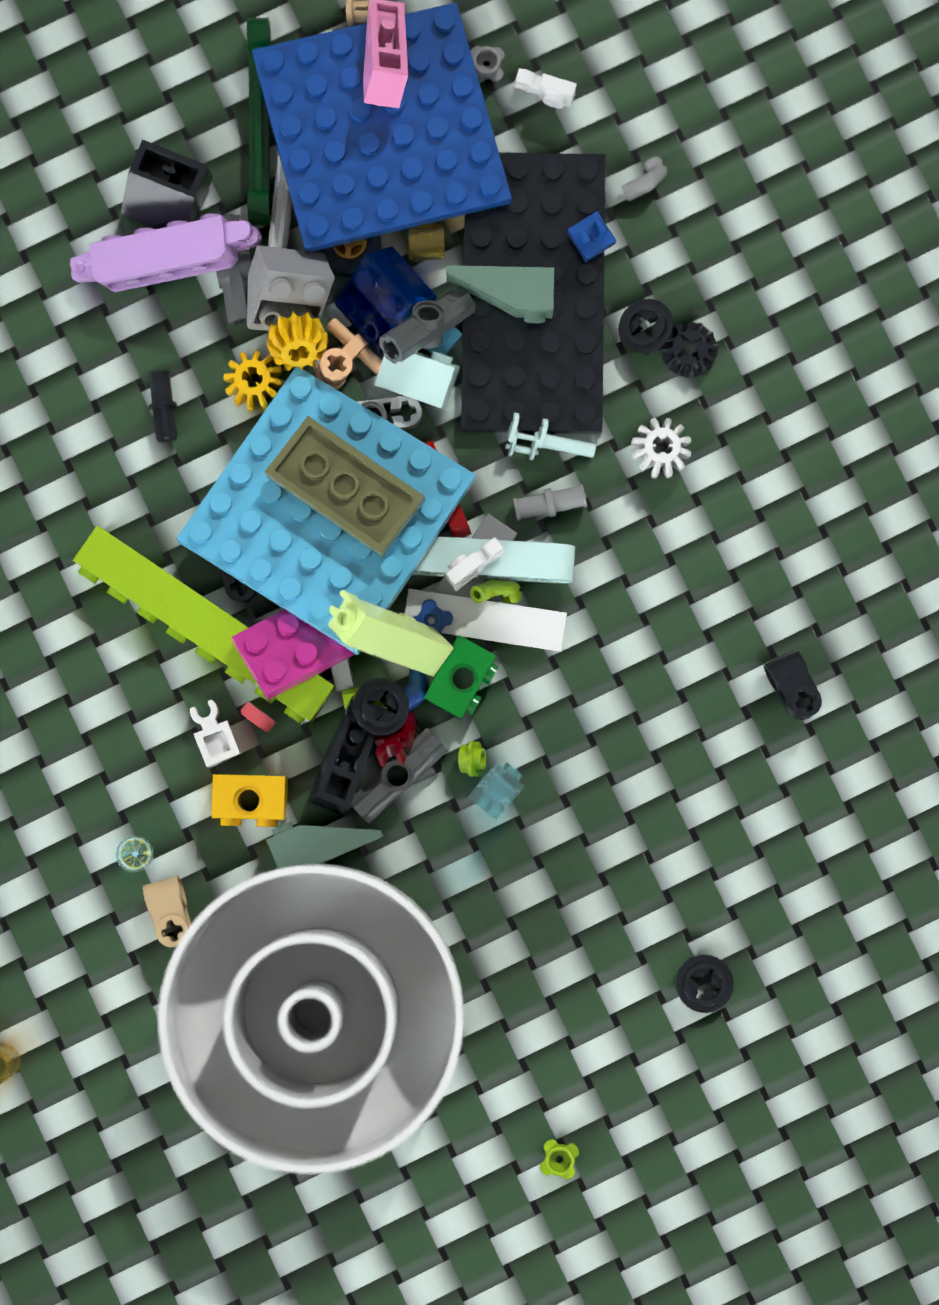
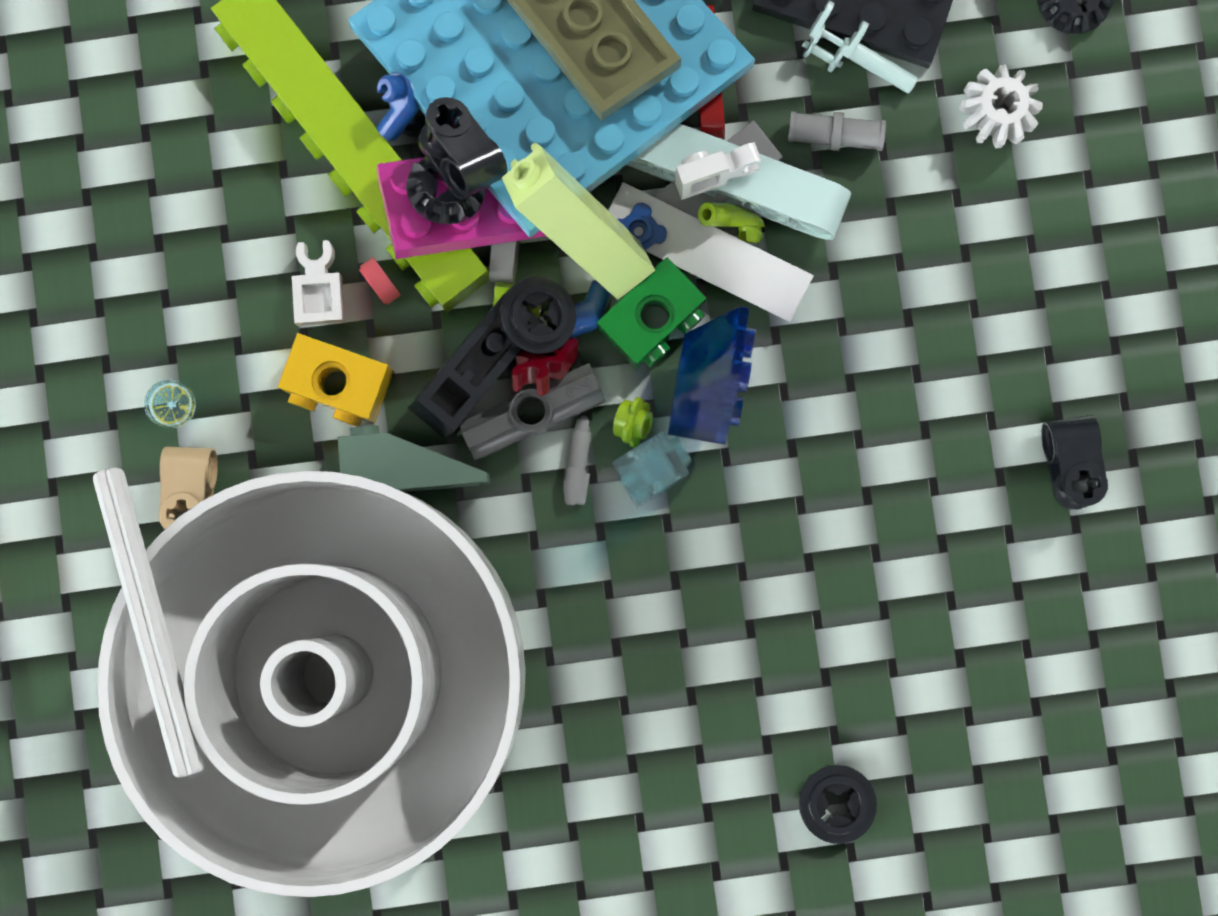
camera: 25 degrees right, 0 degrees up
none -> white axle [93,467,205,777]
none -> blue arm [377,72,418,141]
none -> black gear [406,156,486,224]
none -> black piece [419,97,508,199]
none -> light grey piece [563,415,591,506]
none -> clear blue slope [667,306,756,445]

